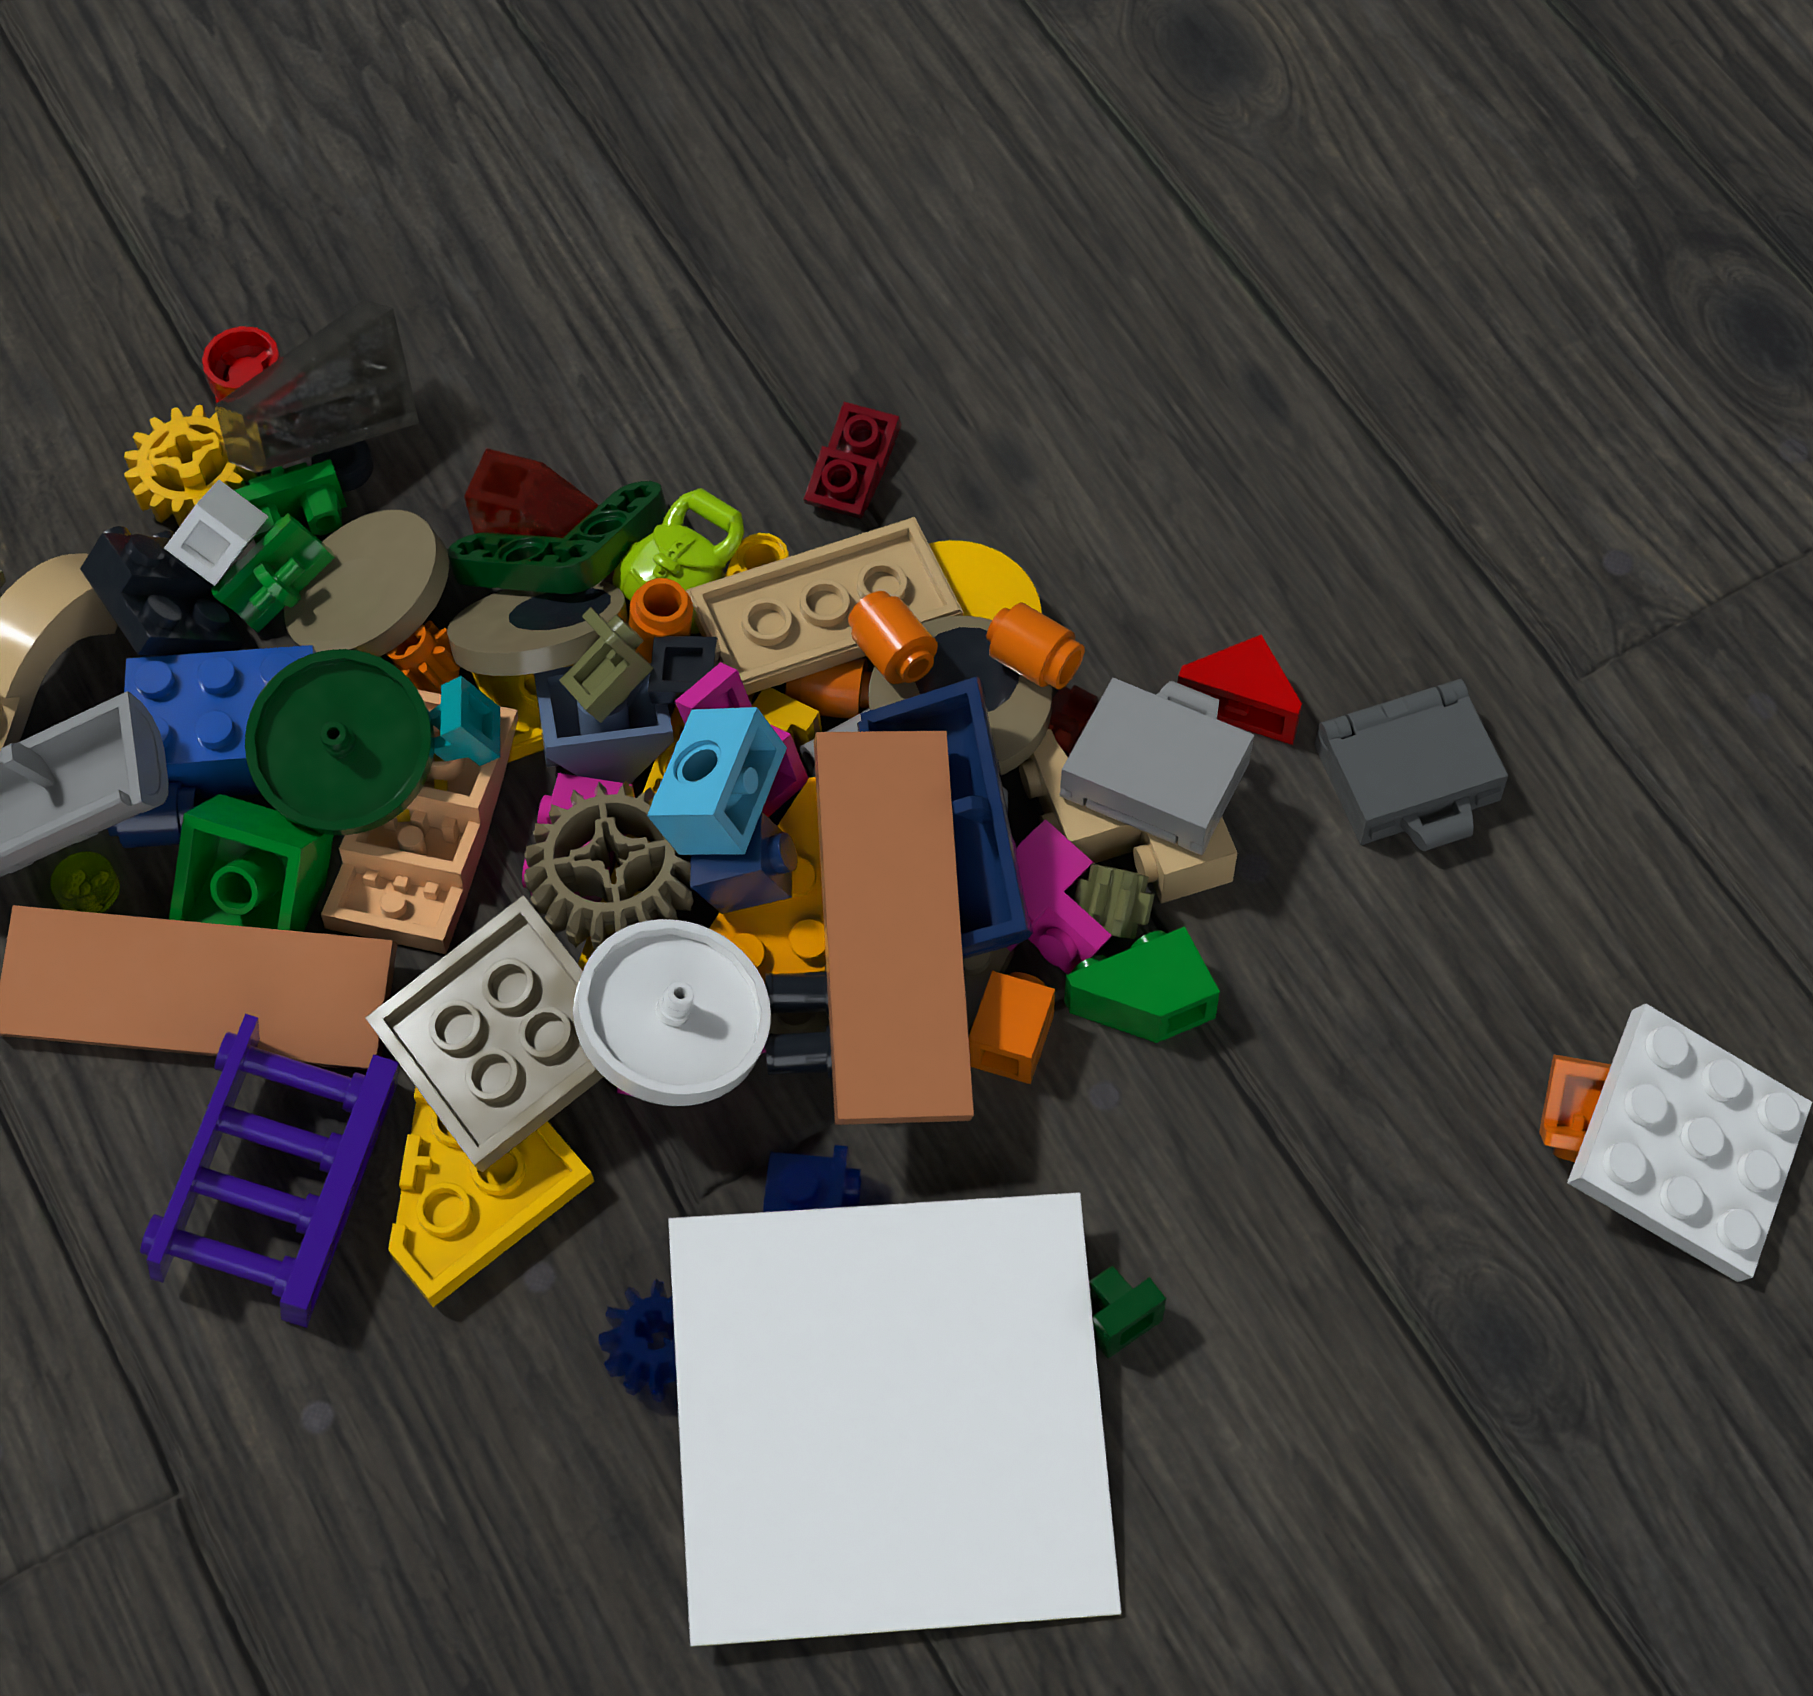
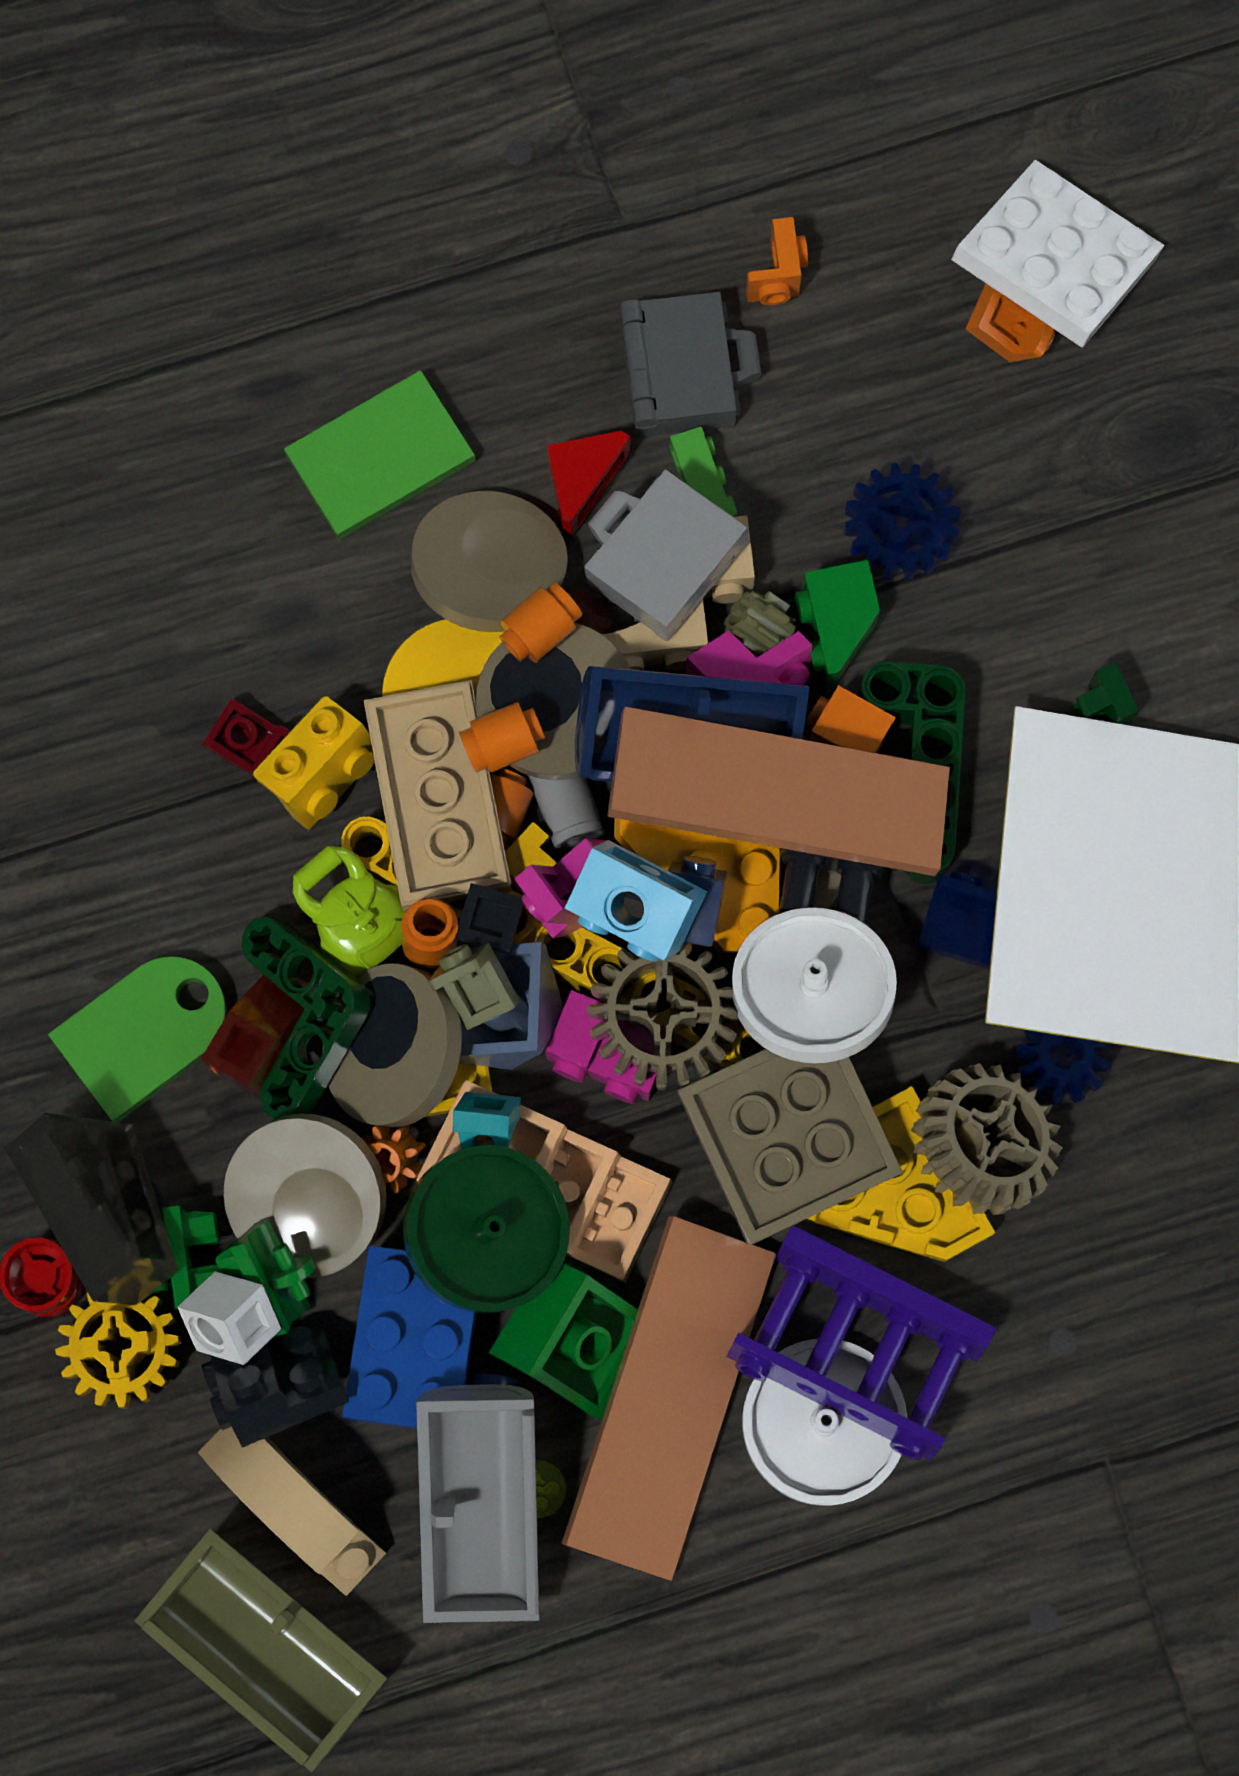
camera: 80 degrees left, 15 degrees up
none -> bright green tile [48,957,228,1124]
none -> yellow bracket [253,696,374,831]
none -> bright green tile [284,370,476,540]
none -> dark tan piece [410,491,568,632]
none -> bright green piece [669,427,737,517]
none -> white piece [742,1339,907,1506]
none -> orange bracket [746,217,808,305]
none -> clear blue gear [843,463,961,581]
none -> dark green beam [858,661,966,884]
none -> dark tan gear [911,1063,1063,1215]

